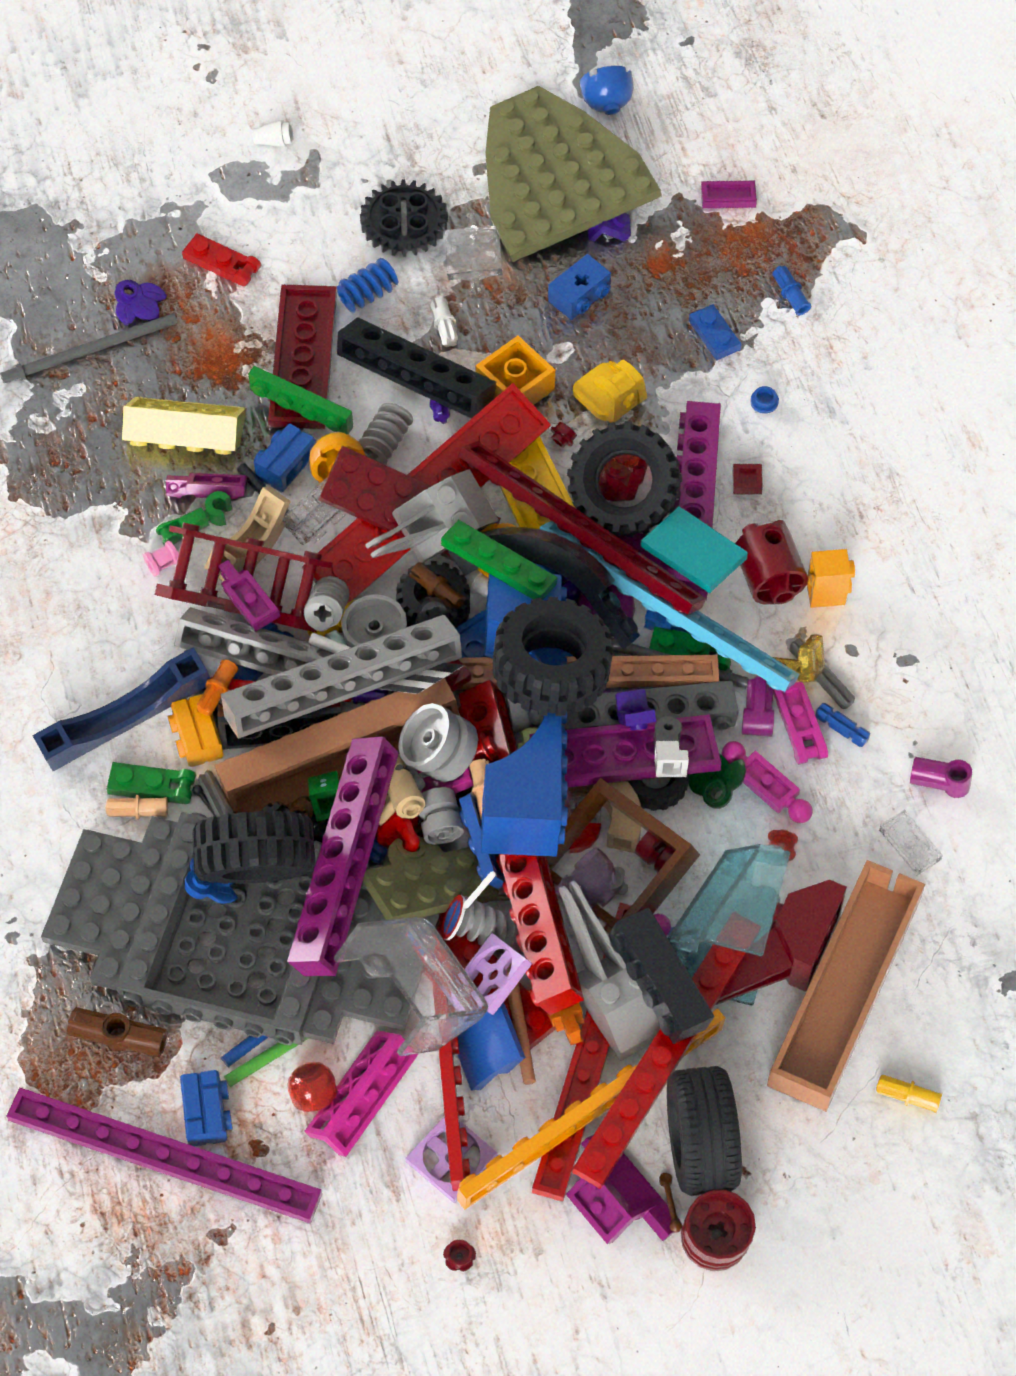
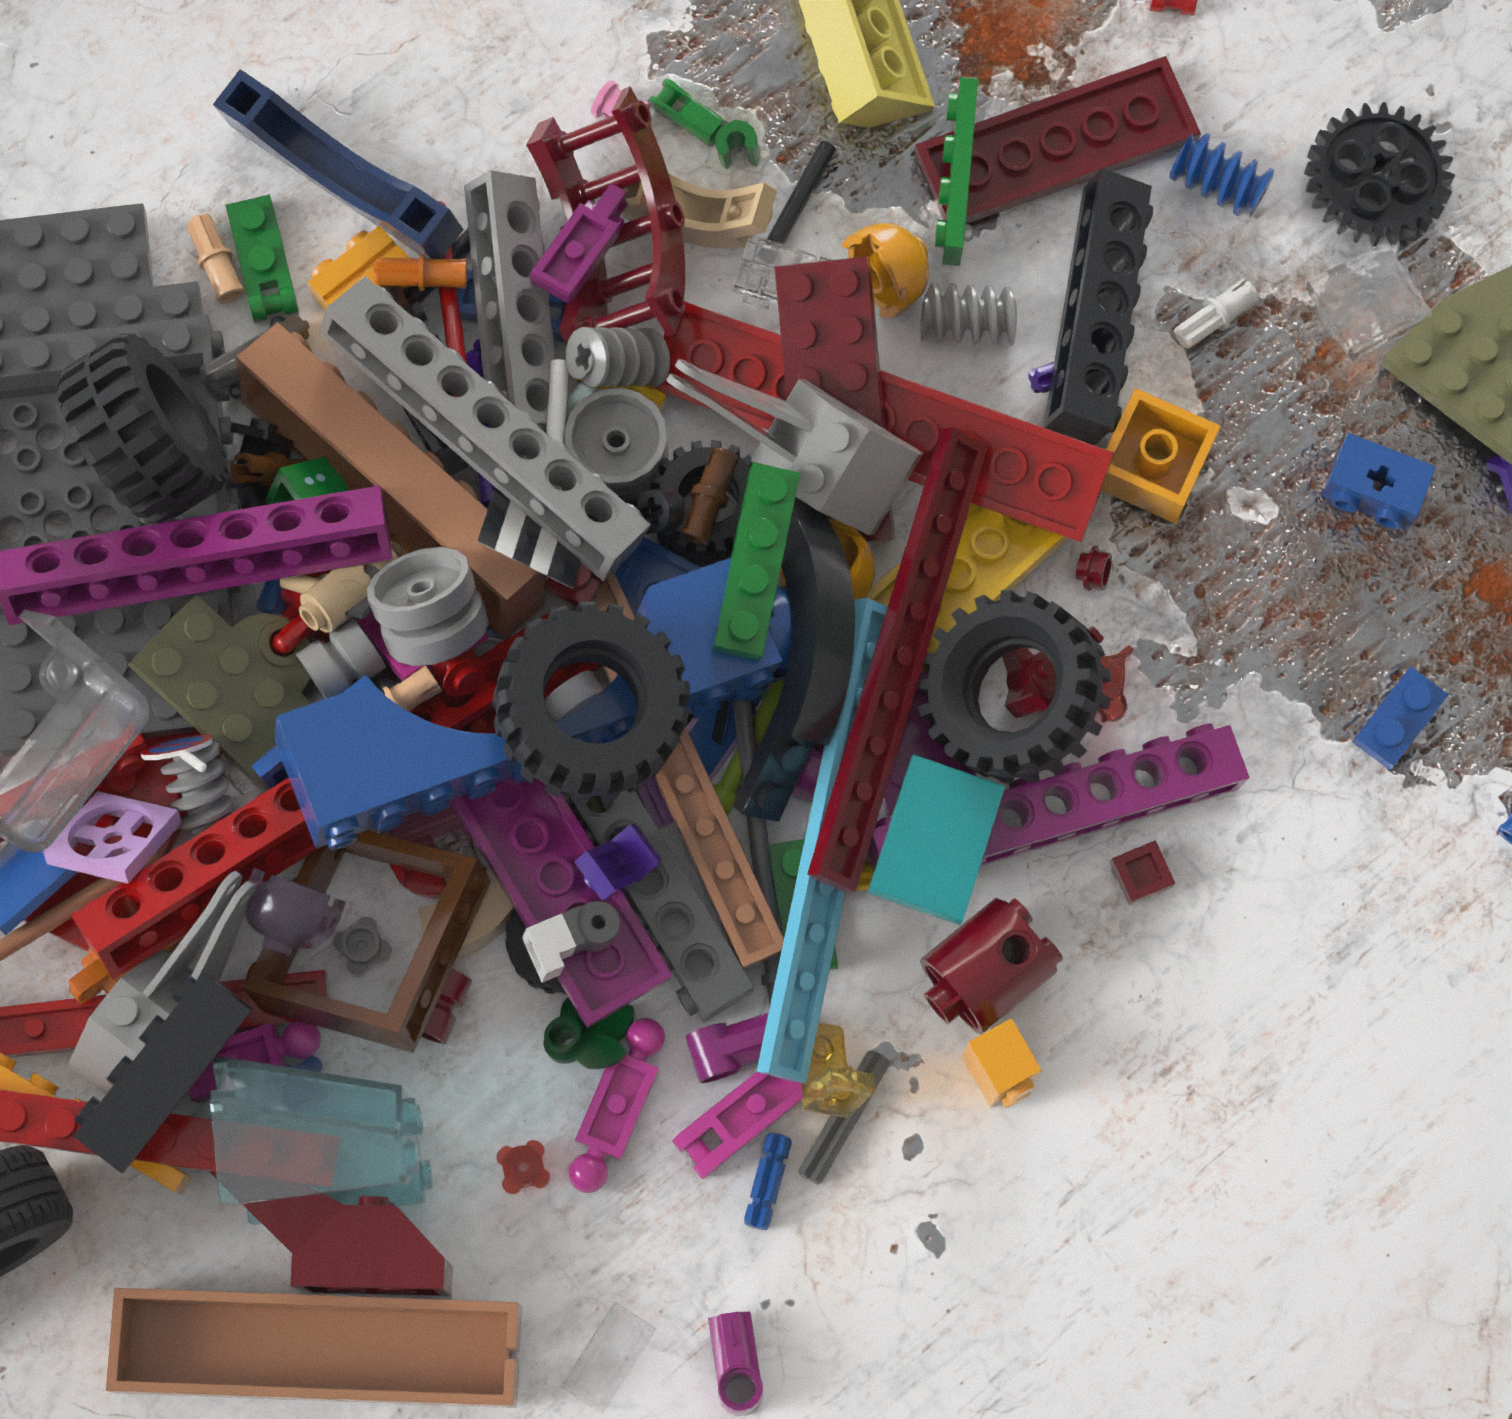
camera: 65 degrees right, 15 degrees up
magenta hinge [166,473,247,499] -> none
blue brick [254,424,316,493] -> none
yellow piece [573,360,647,423] -> none
blue plate [750,386,779,414] -> none

